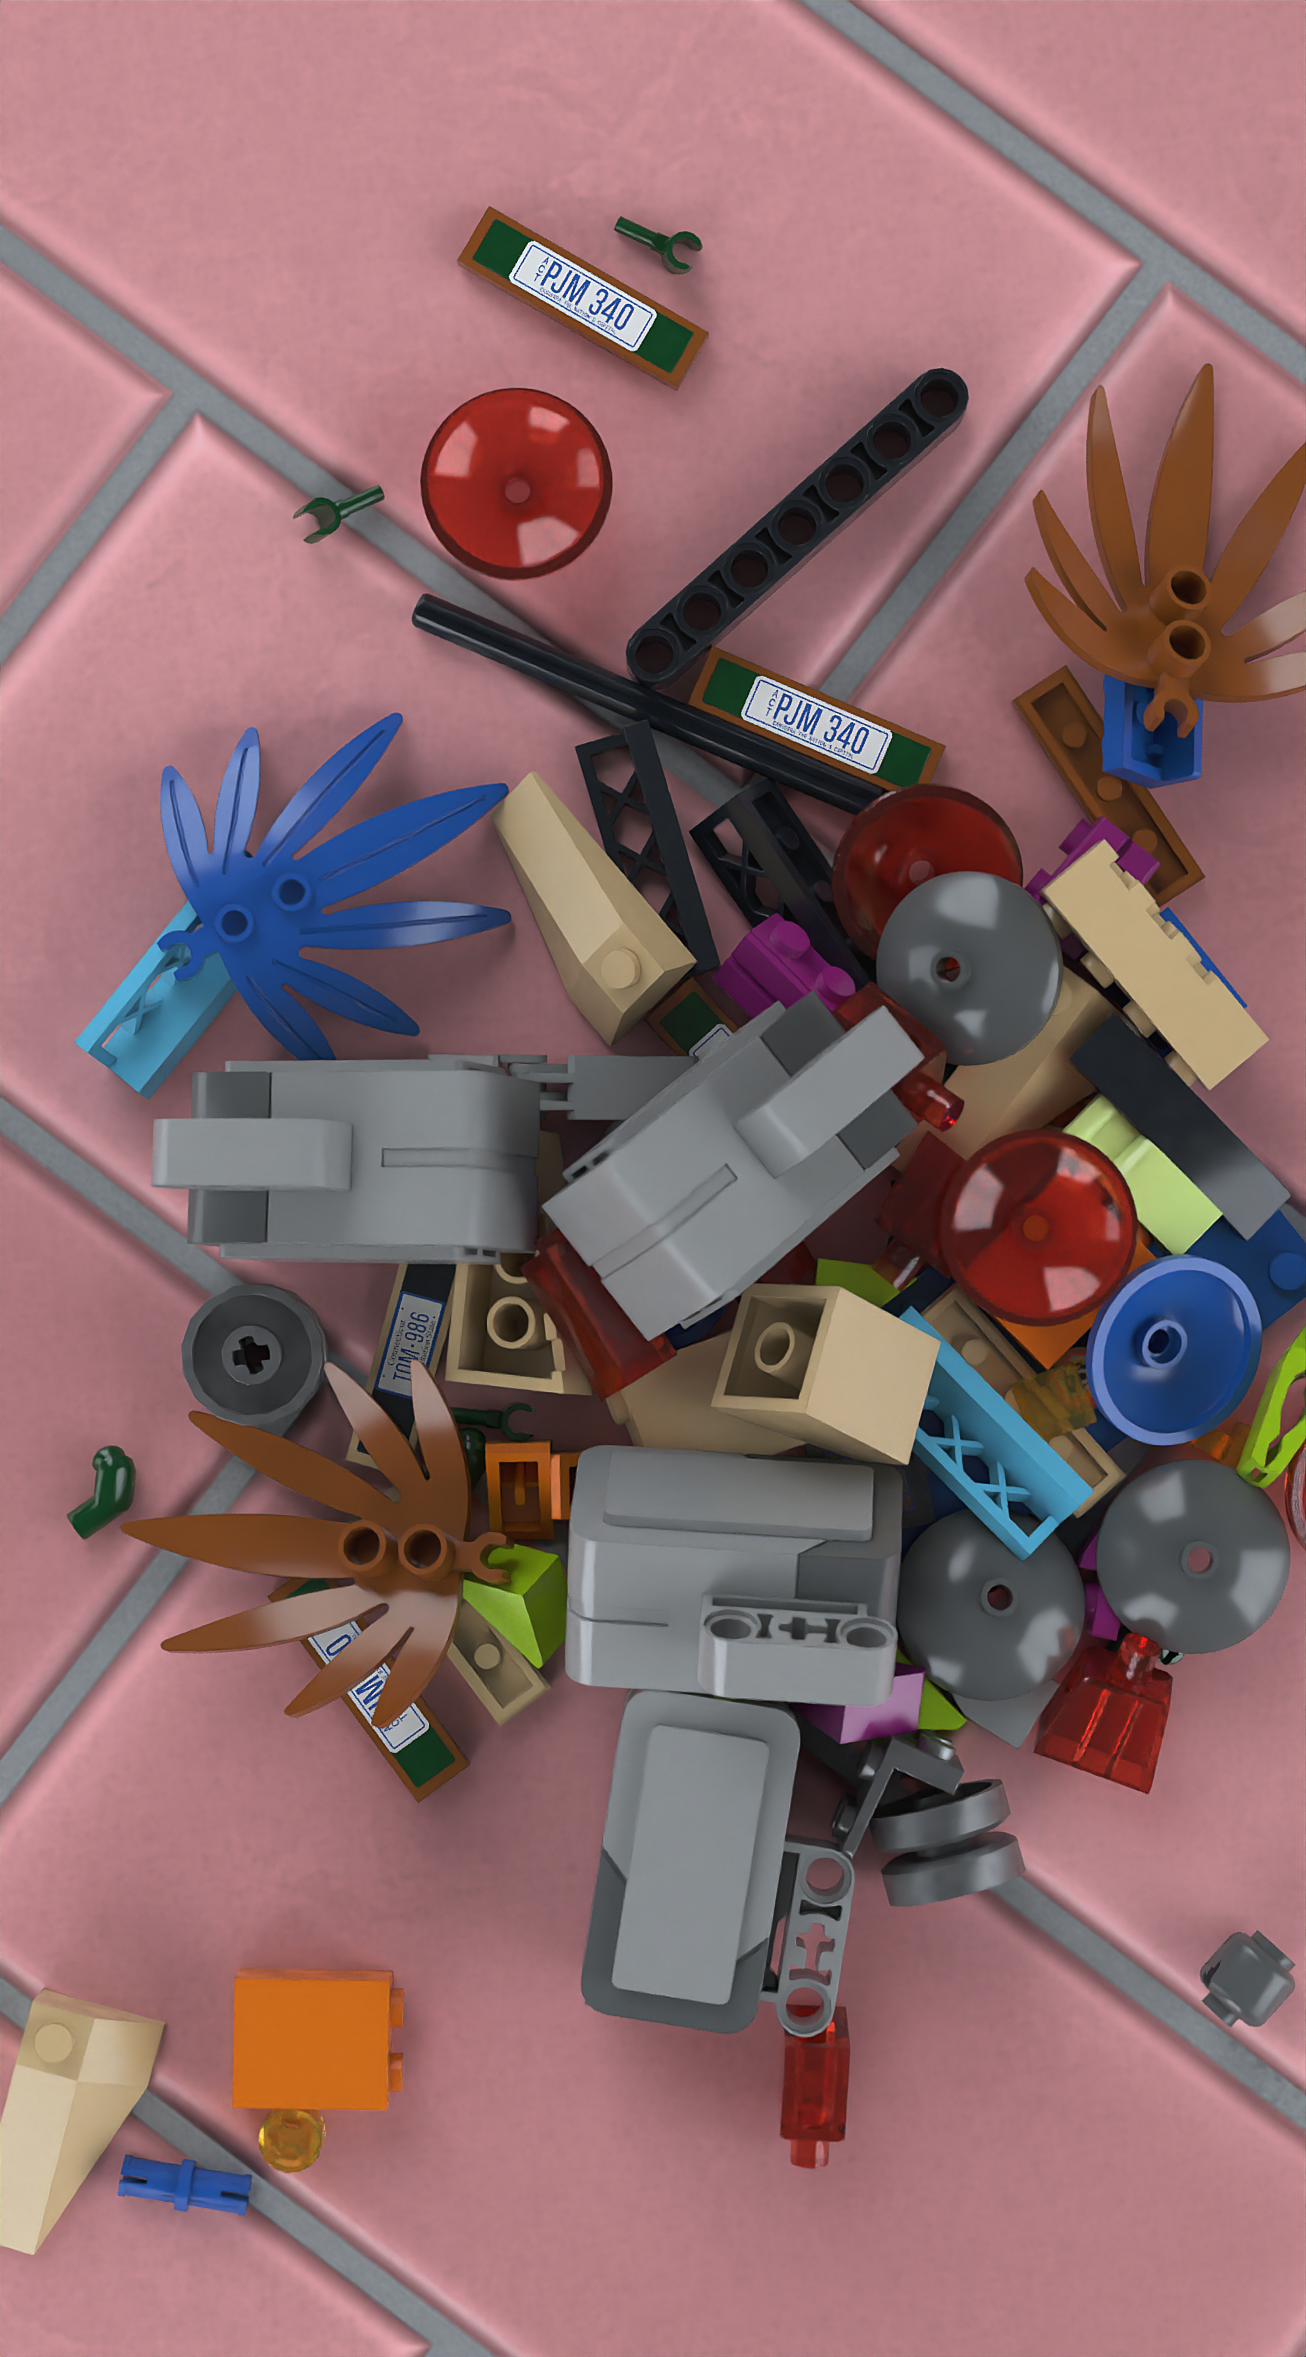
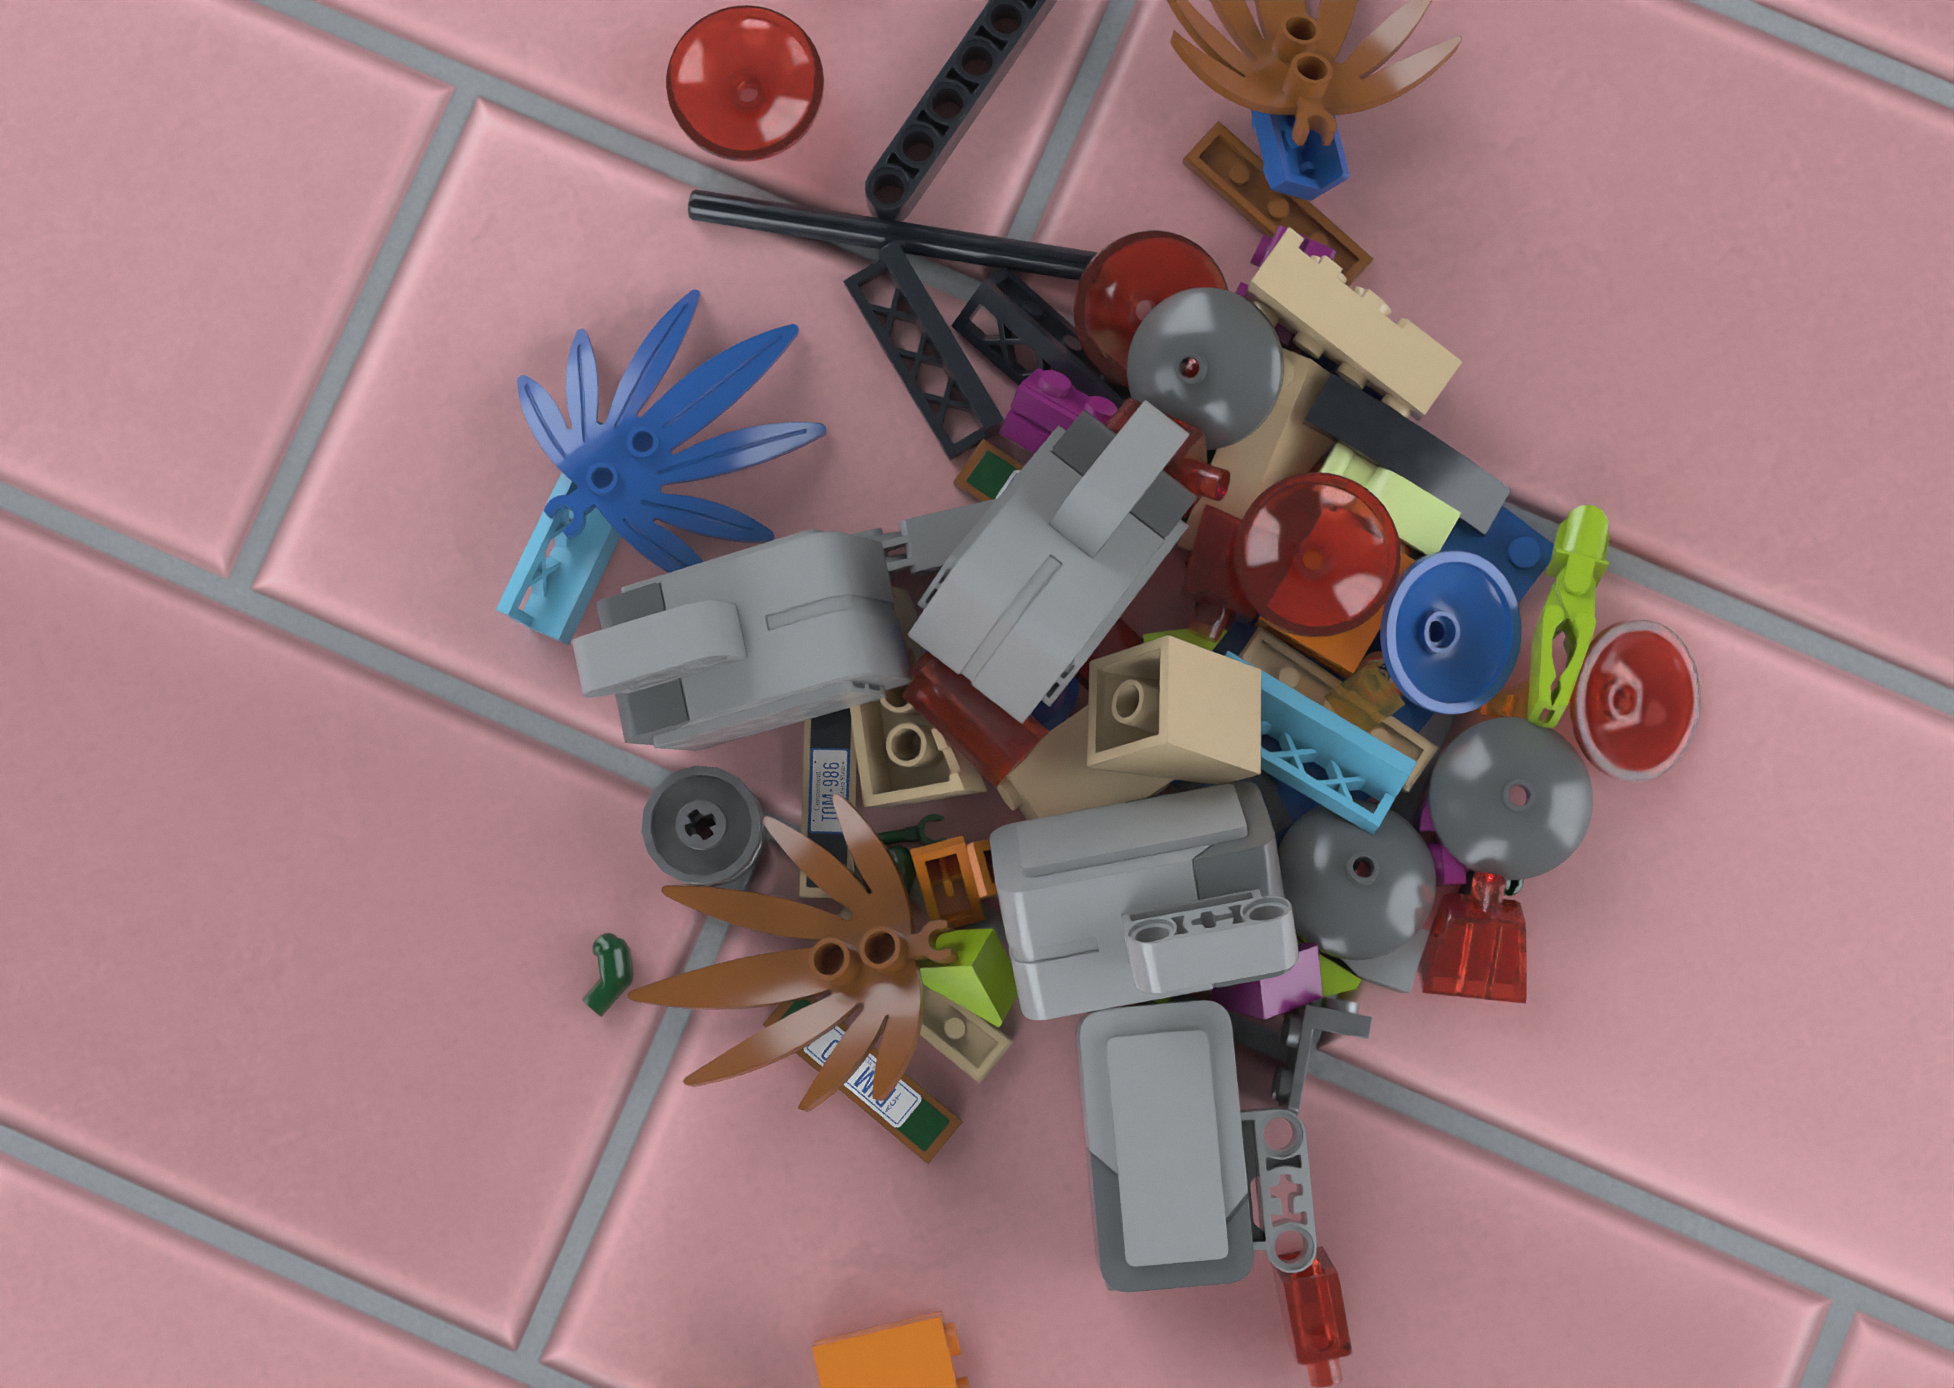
camera: 10 degrees left, 5 degrees down
dark green hand [293,485,385,544] -> none
tan wedge [490,771,698,1046] -> none
tile [687,646,946,807] -> none
flat silver wheel [869,1779,1026,1907] -> none
dark grey head [1200,1930,1295,2027] -> none

